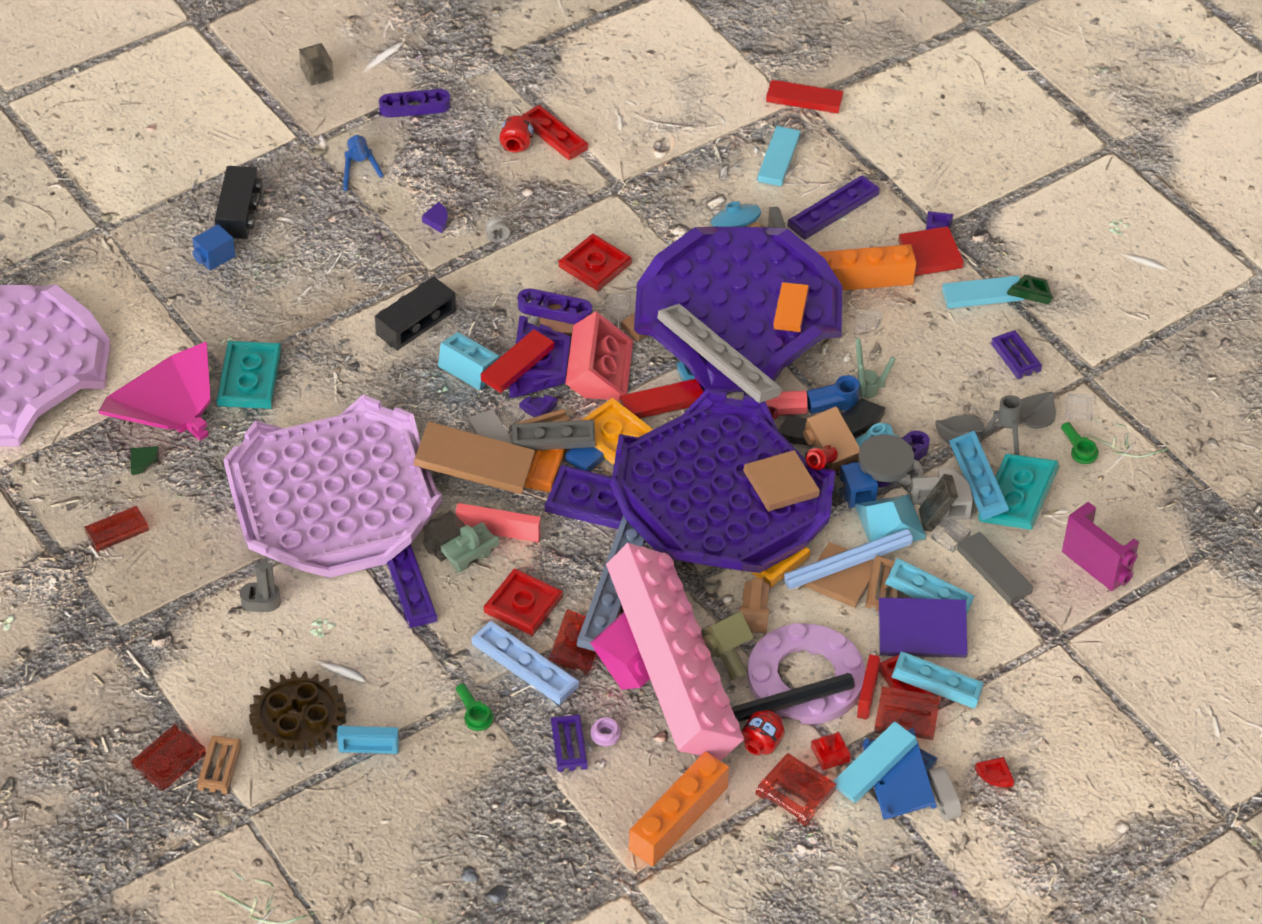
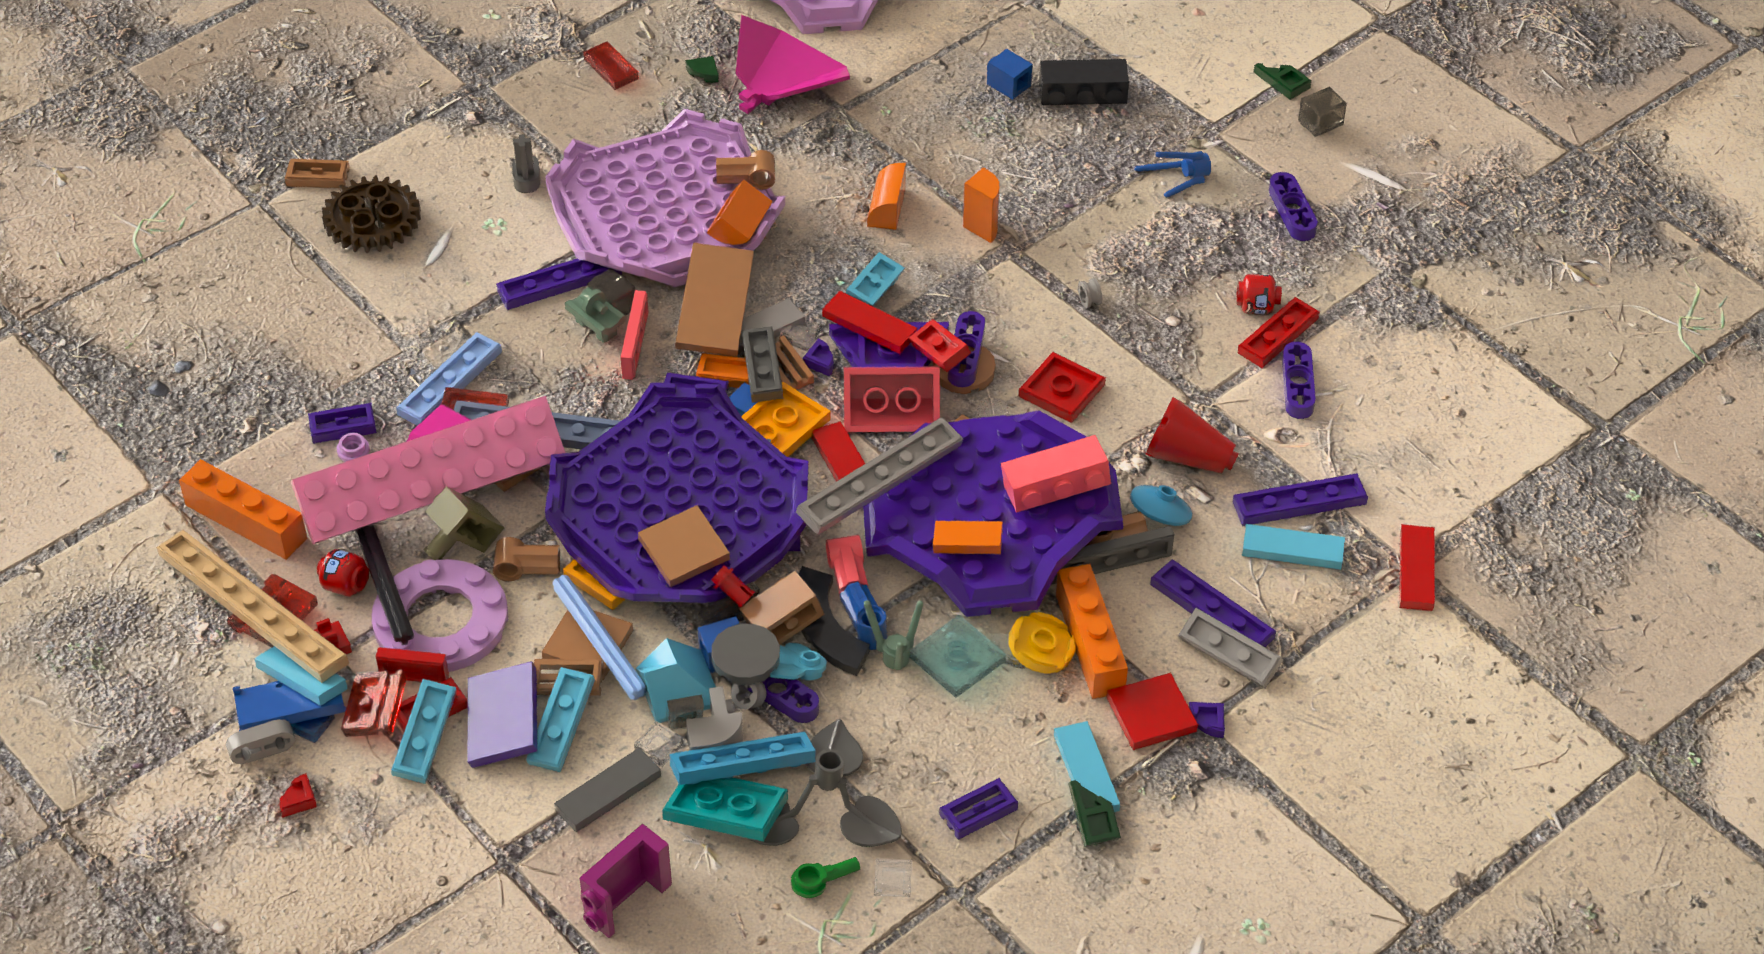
camera: 85 degrees right, 0 degrees up
clear red plate [131,724,206,791] -> none
teal tile [217,341,282,409] -> none
dark azure tile [337,726,399,754] -> none
black brick [375,276,456,351] -> none
dark purple tile [422,202,448,233] -> none
green plate [456,683,494,731] -> none
red tile [484,568,563,636] -> none
none -> tan tile [156,530,349,683]
none -> orange brick [706,180,773,245]
none -> medium nougat piece [716,150,775,190]
none -> orange brick [867,163,906,230]
none -> red plate [909,319,971,372]
none -> clear light blue plate [909,615,1006,698]
none -> orange brick [963,167,1000,243]
none -> coral brick [1001,435,1111,513]
none -> yellow tile [1008,612,1076,674]
none -> red cone [1145,397,1239,474]
none -> light grey tile [1178,608,1283,688]
none -> dark purple tile [1233,473,1368,526]
none -> dark green tile [1253,63,1312,100]
none -> dark purple beam [1282,342,1316,419]

